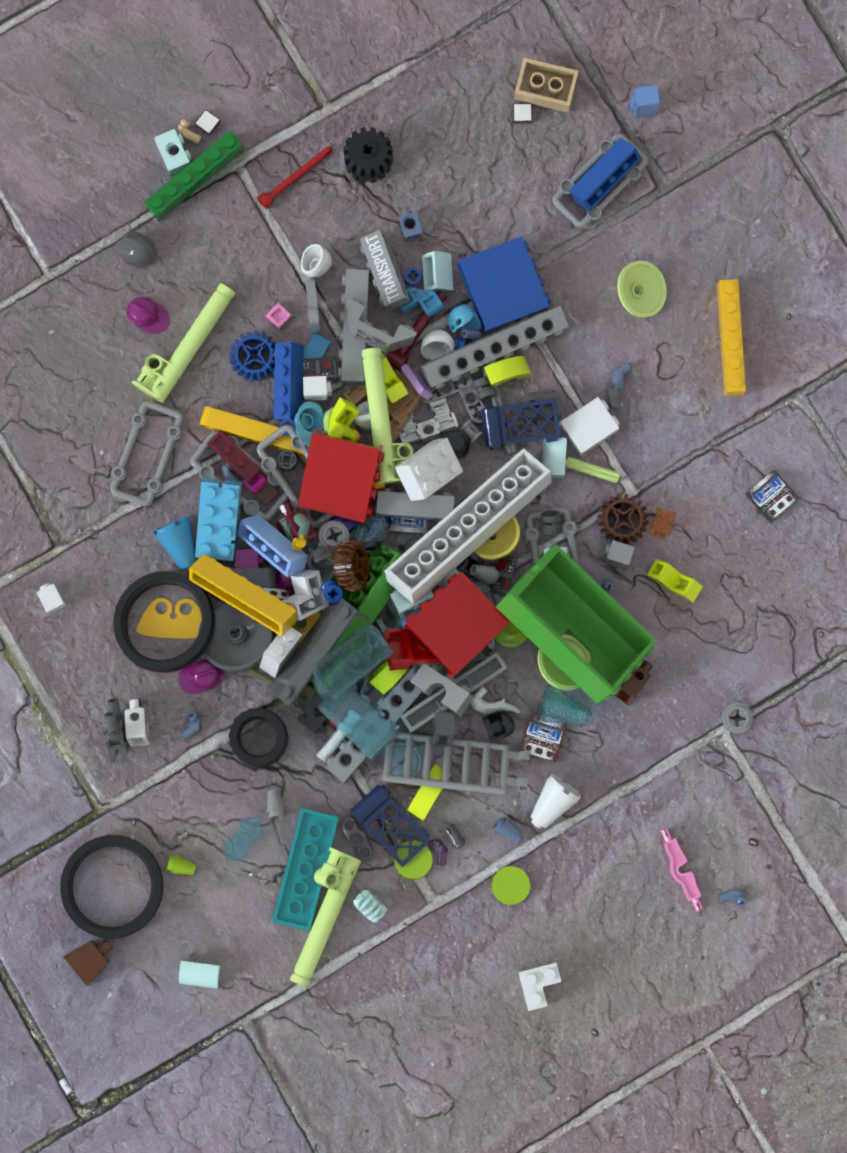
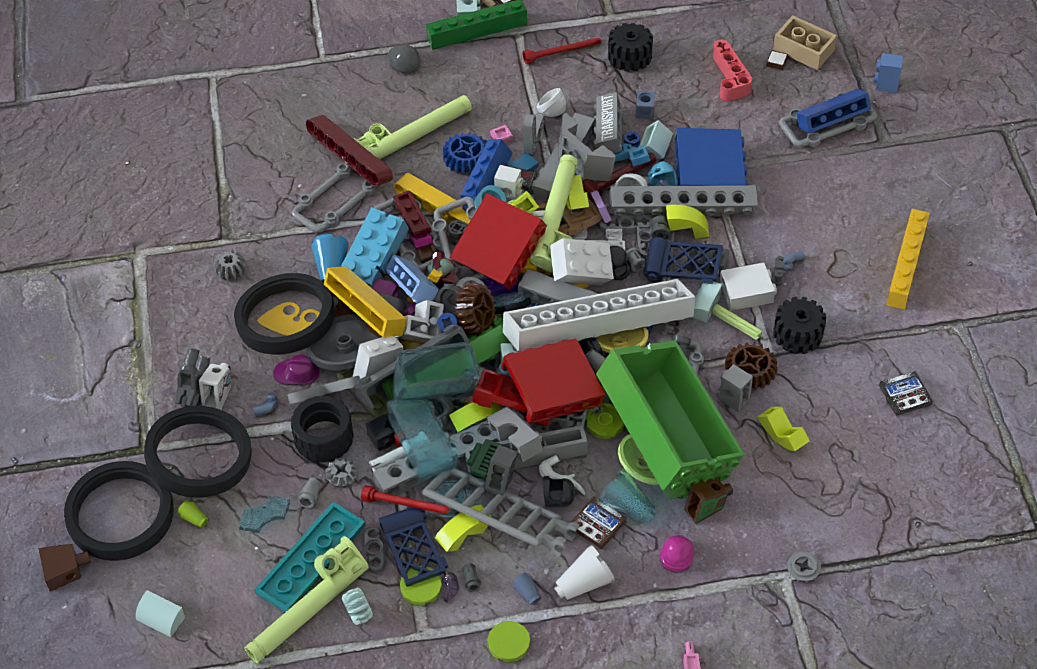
camera: 20 degrees right, 30 degrees down
white brick [36,583,66,615] -> none
magenta piece [127,297,169,334] -> none
yellowish green dish [617,261,667,318] -> none
clear orange brick [650,508,676,539] -> none
none -> black tyre [144,406,252,498]
none -> light grey gear [214,250,246,281]
none -> light grey beam [287,375,360,404]
none -> dark red beam [306,115,393,187]
none -> light grey gear [326,457,358,486]
none -> red piece [361,485,450,514]
none -> dark green piece [467,439,501,479]
none -> dark pink hat [660,535,694,572]
none -> coral beam [713,40,752,102]
none -> black wheel [773,297,826,354]

